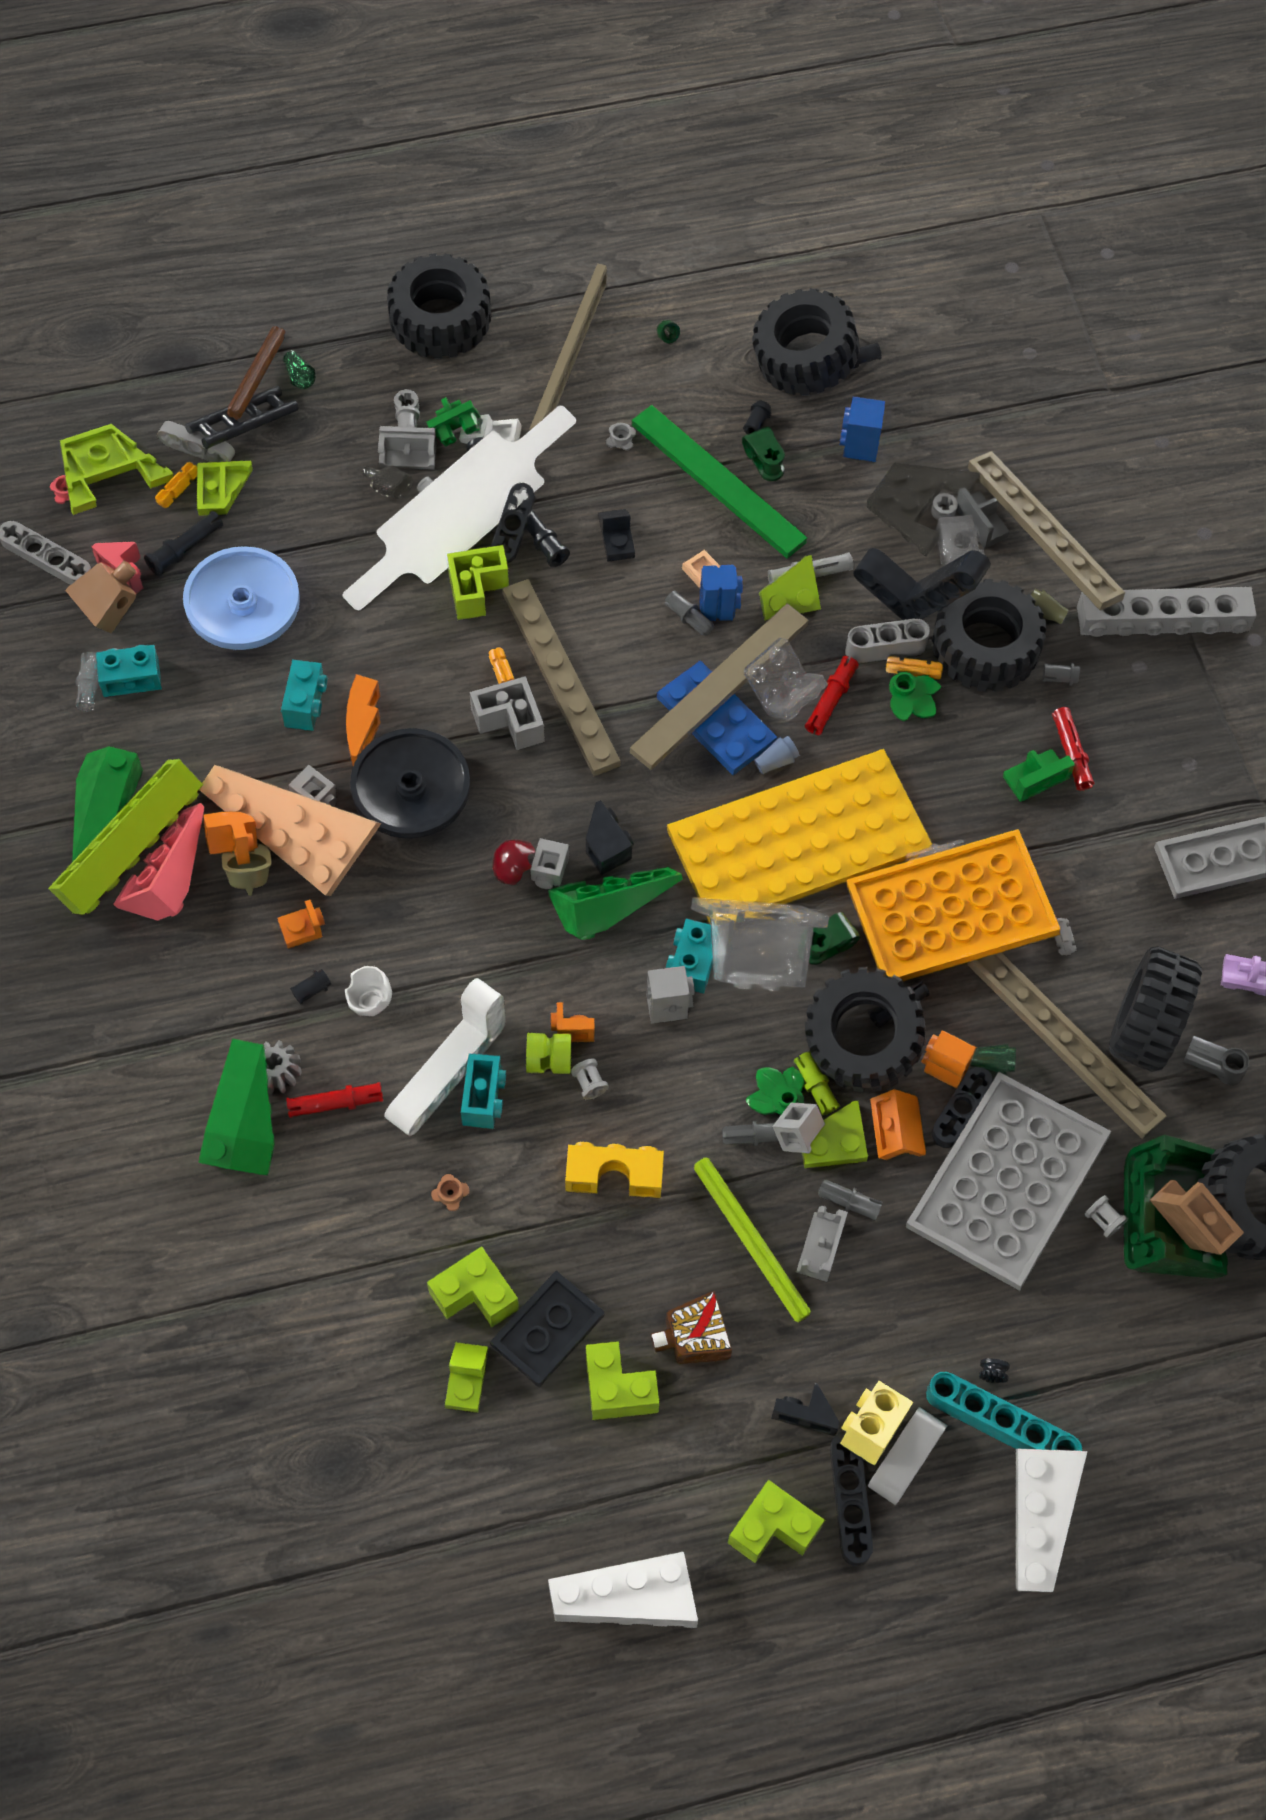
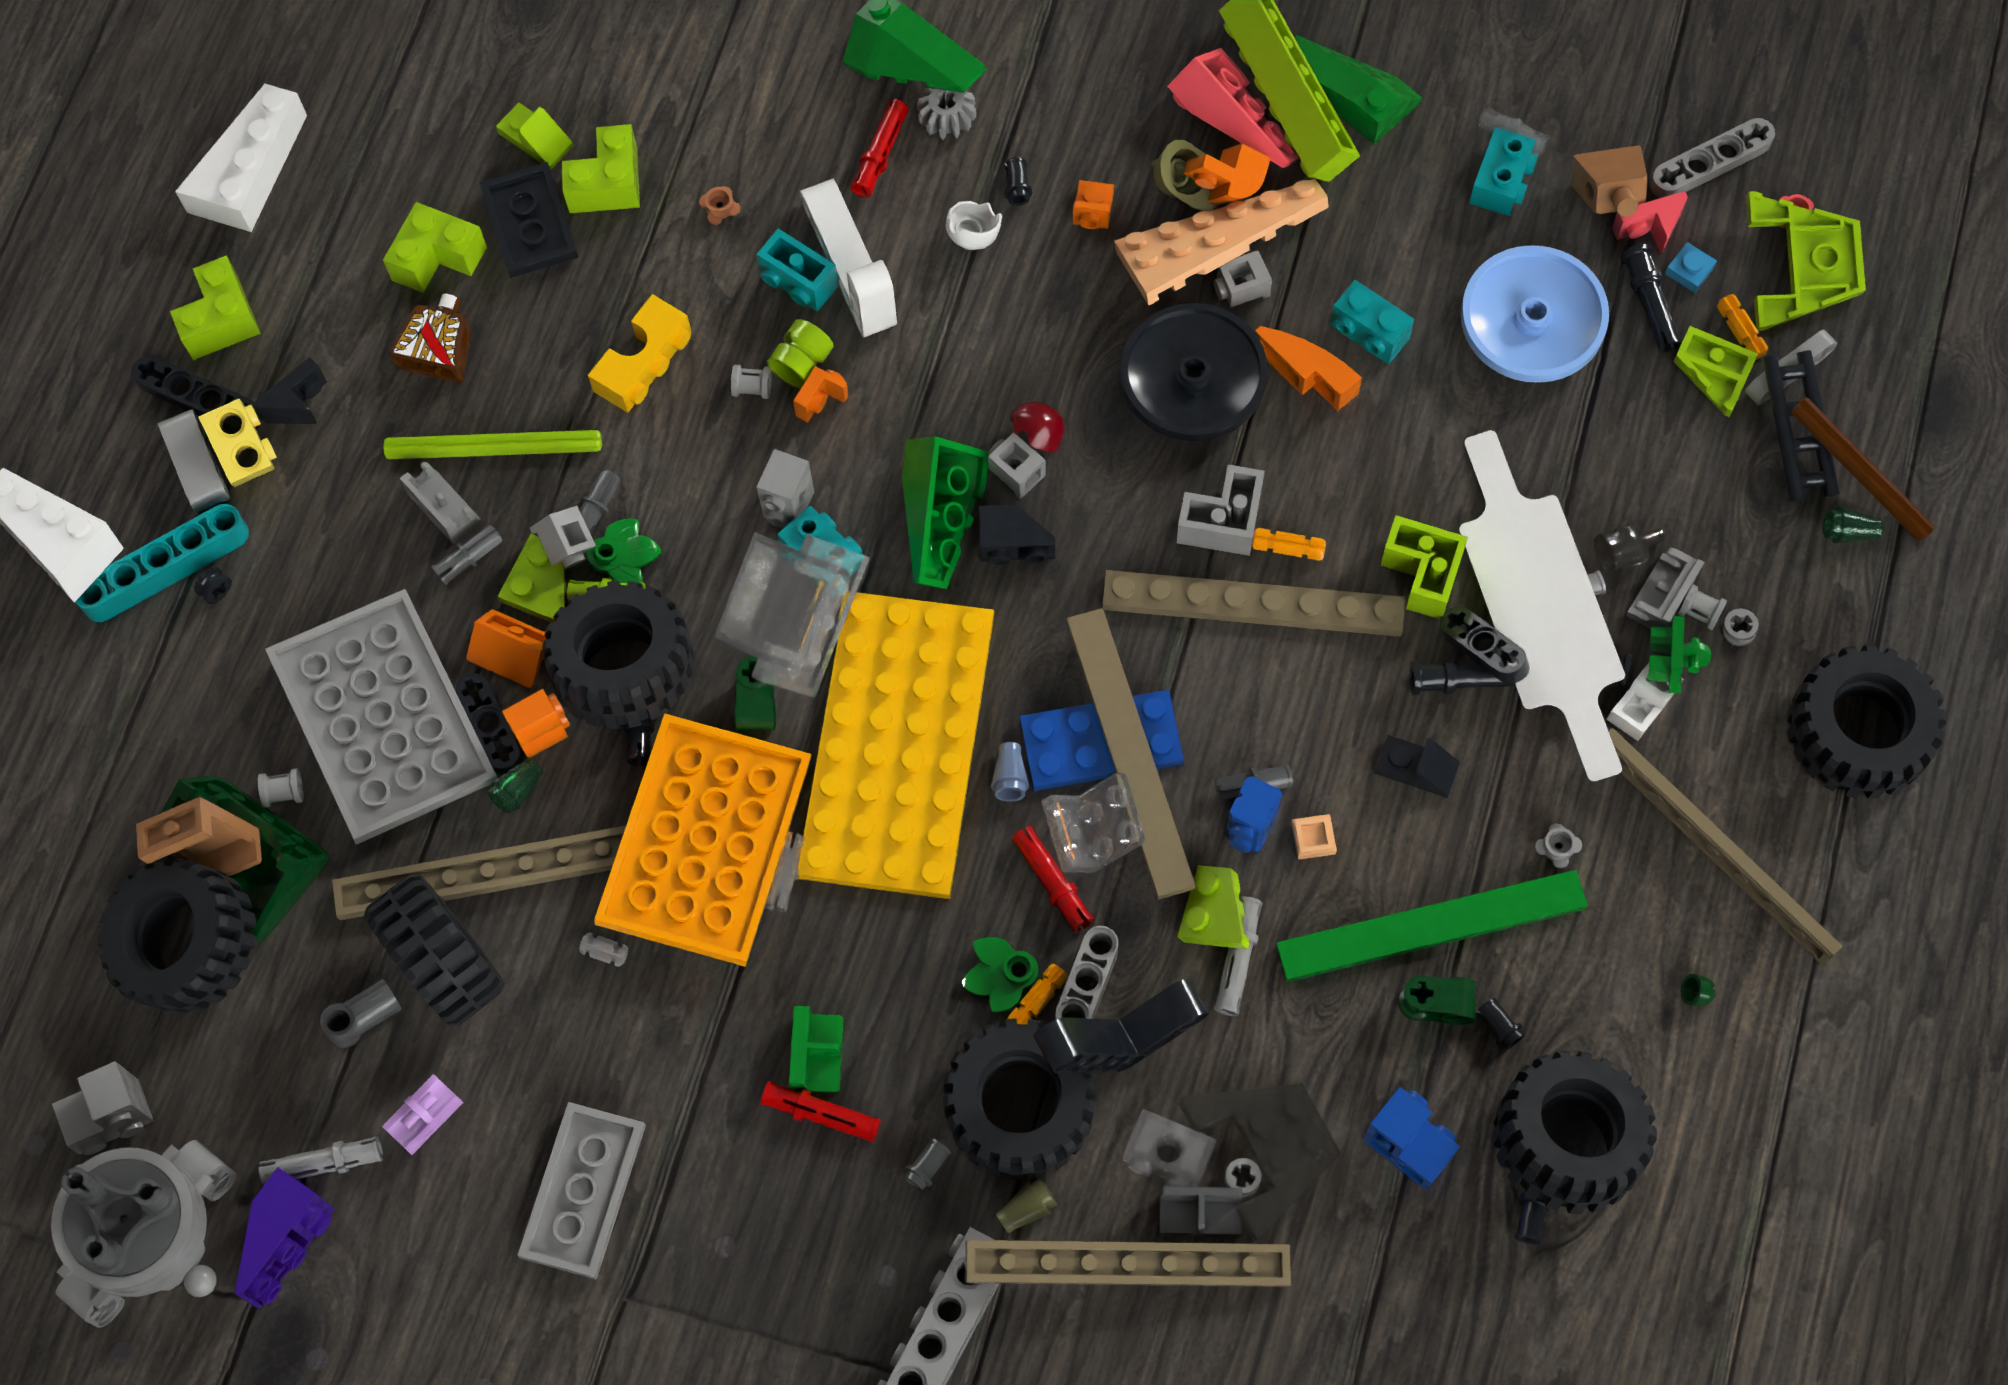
camera: 125 degrees right, 5 degrees up
none -> dark azure plate [1665,242,1717,293]

